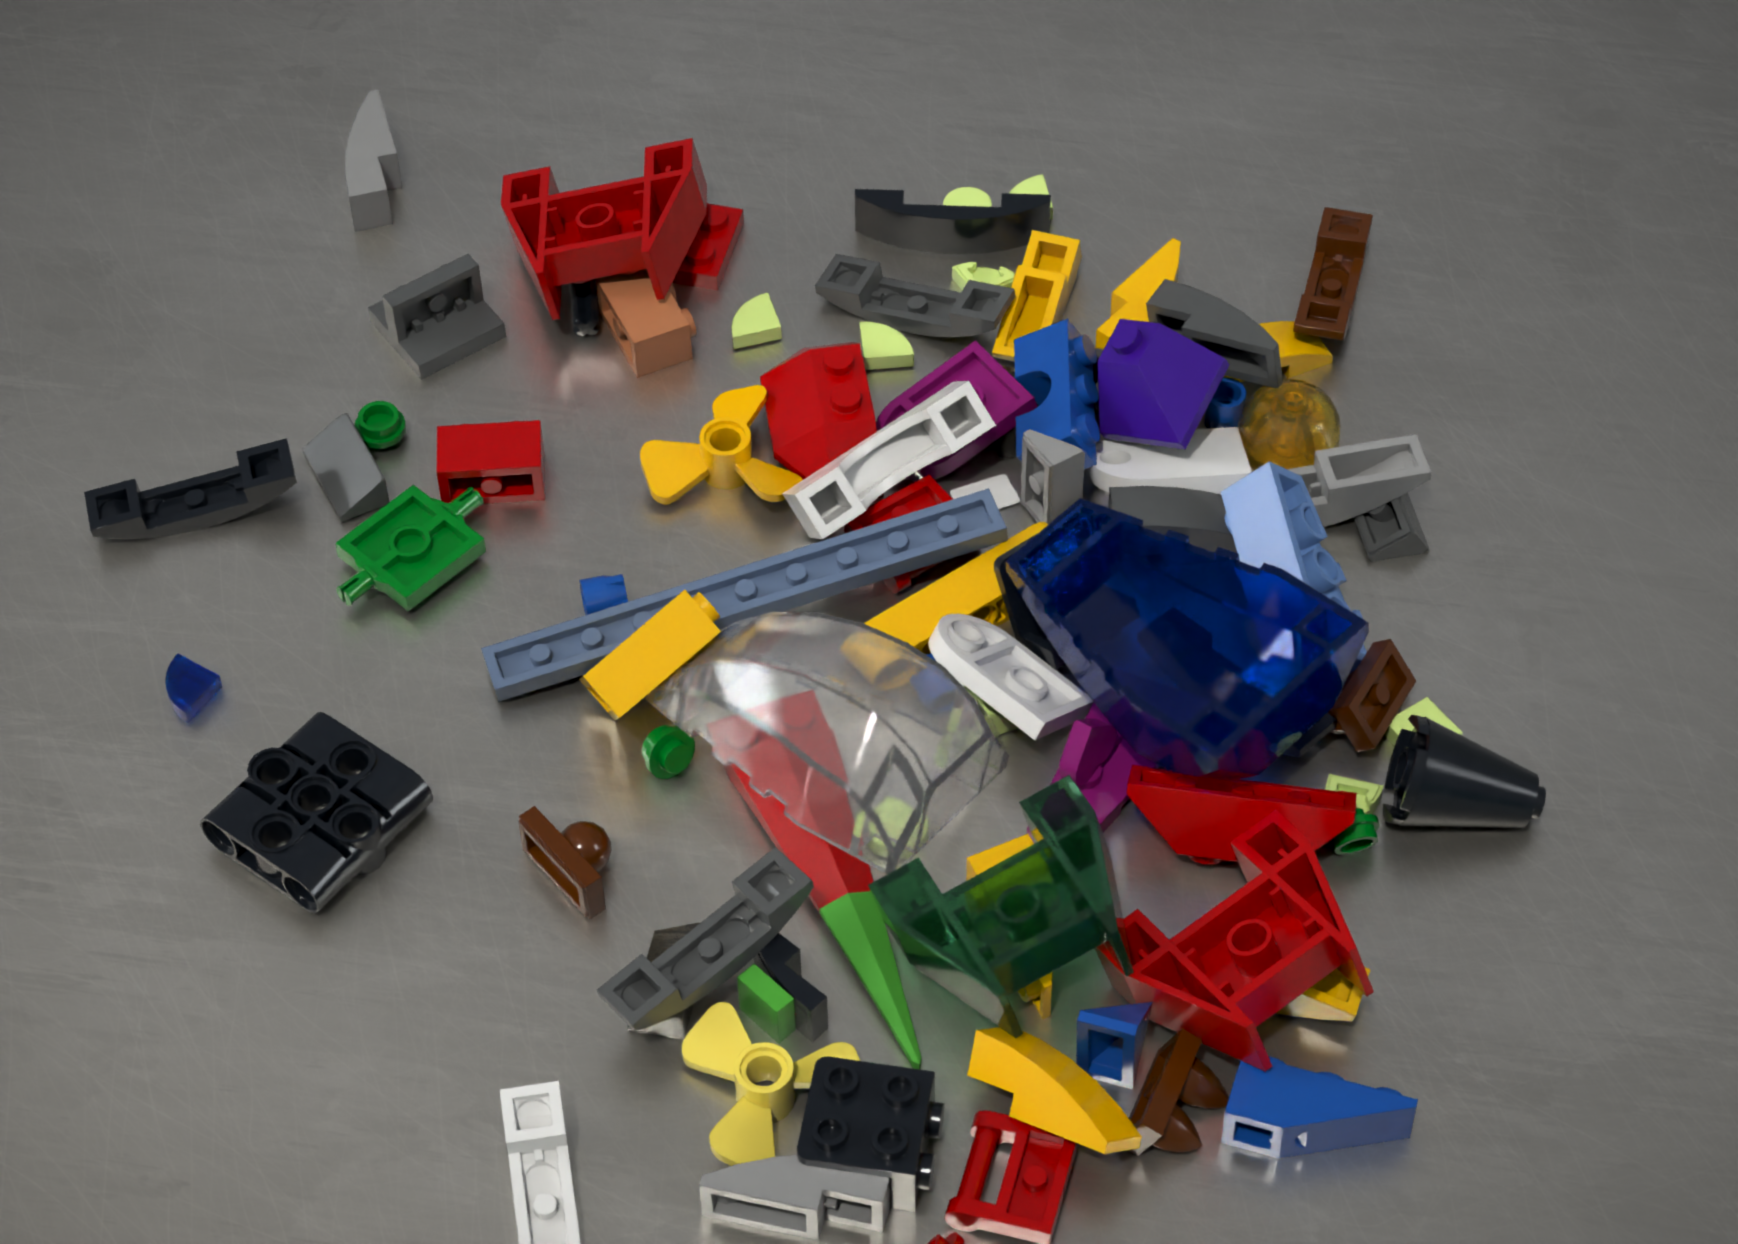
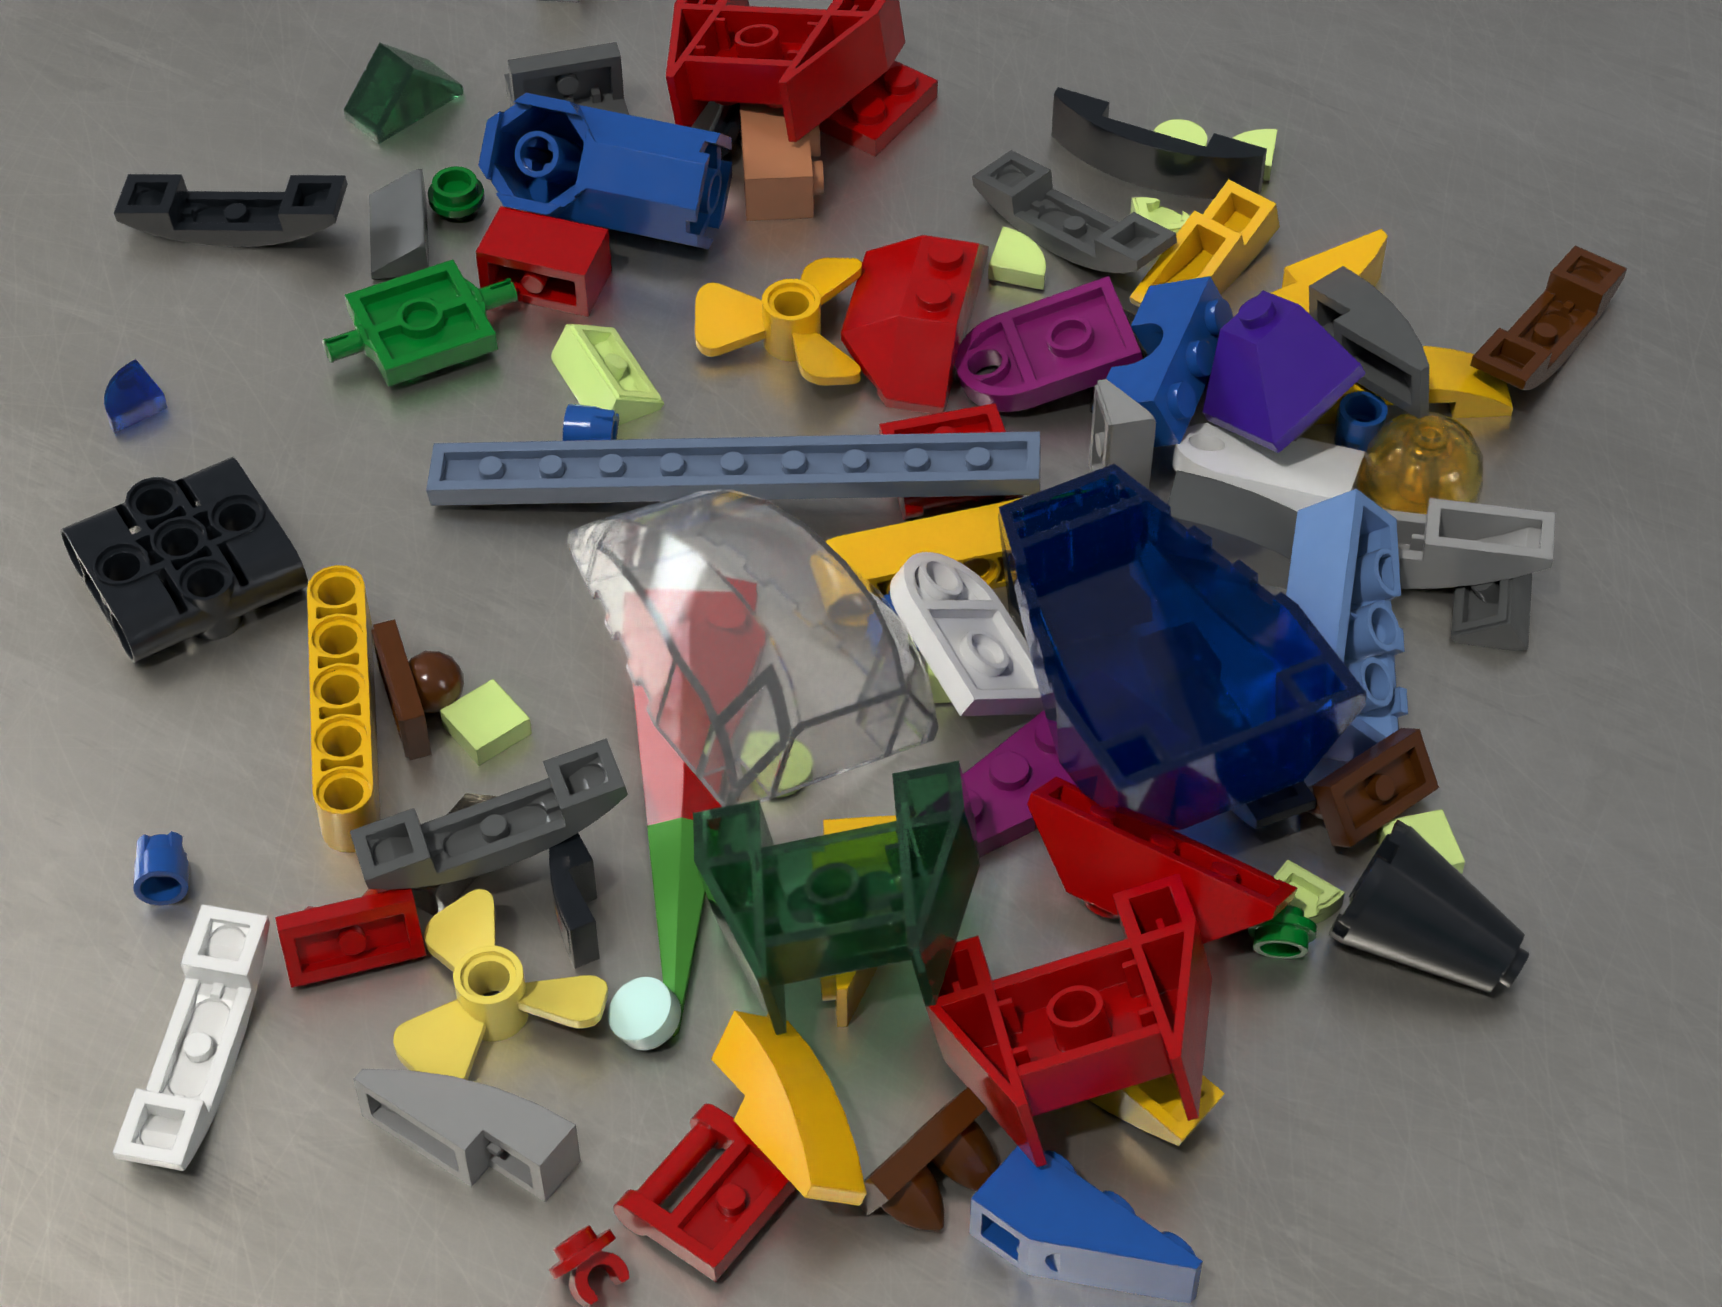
camera: 20 degrees right, 0 degrees up
yellow brick [579,589,721,721] -> none
green plate [642,725,695,779] -> none
yellowish green tile [731,293,782,349] -> none
bright green tile [737,964,796,1044] -> none
white arch [782,381,996,539] -> none
black bracket [797,1056,945,1212] -> none
white sticker [949,474,1021,509] -> none
magenta tile [1059,718,1117,786] -> none
blue slope [1076,1002,1152,1089] -> none
none -> blue hose [133,831,189,906]
none -> red tile [275,888,426,988]
none -> yellow beam [307,565,381,853]
none -> clear green slope [343,43,463,144]
none -> yellowish green tile [440,679,532,766]
none -> blue brick [478,93,732,250]
none -> yellowish green slope [551,324,664,426]
none -> light aqua tile [608,977,681,1050]

